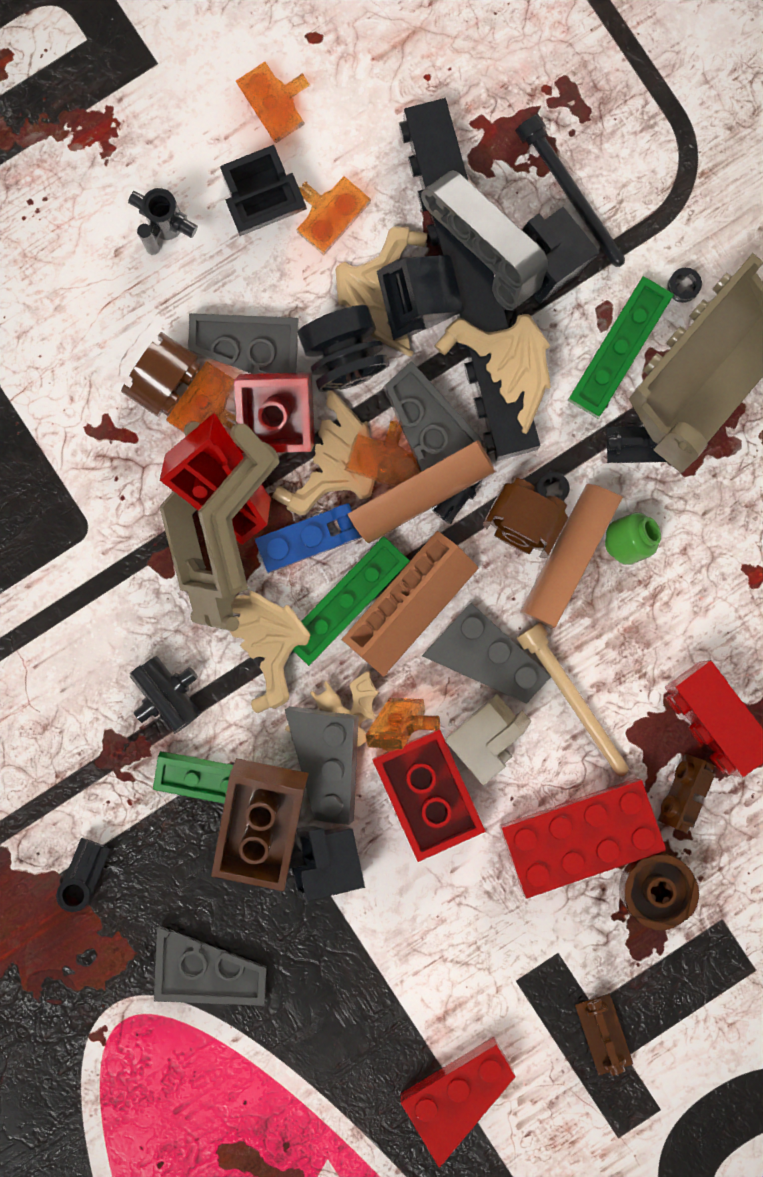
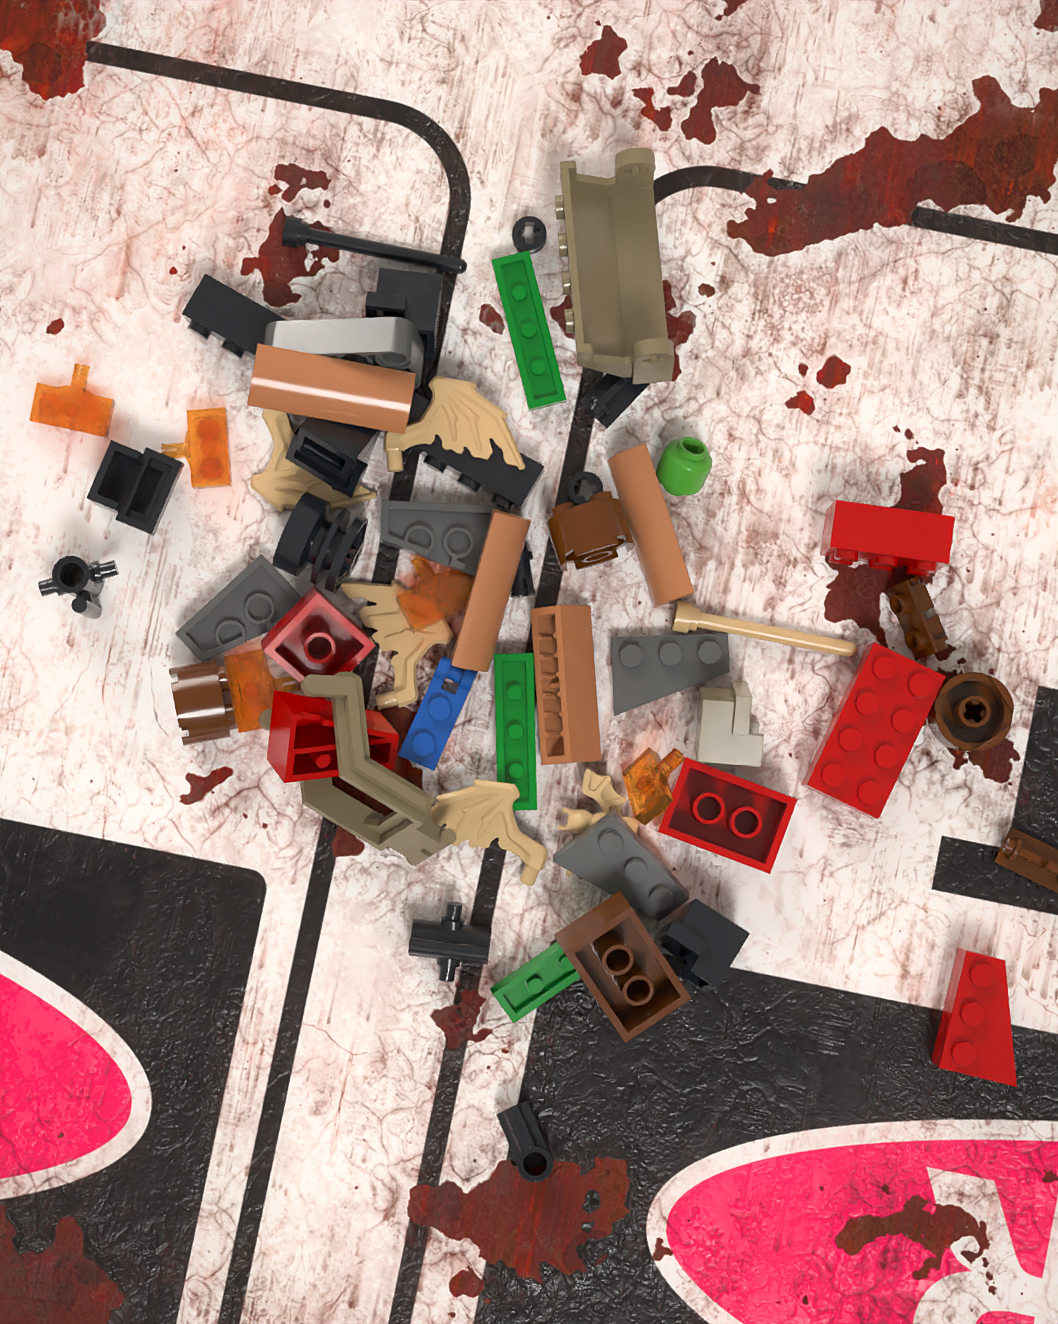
camera: 45 degrees left, 0 degrees up
dark grey wing [154,926,267,1006] -> none
none -> nougat brick [247,344,416,434]

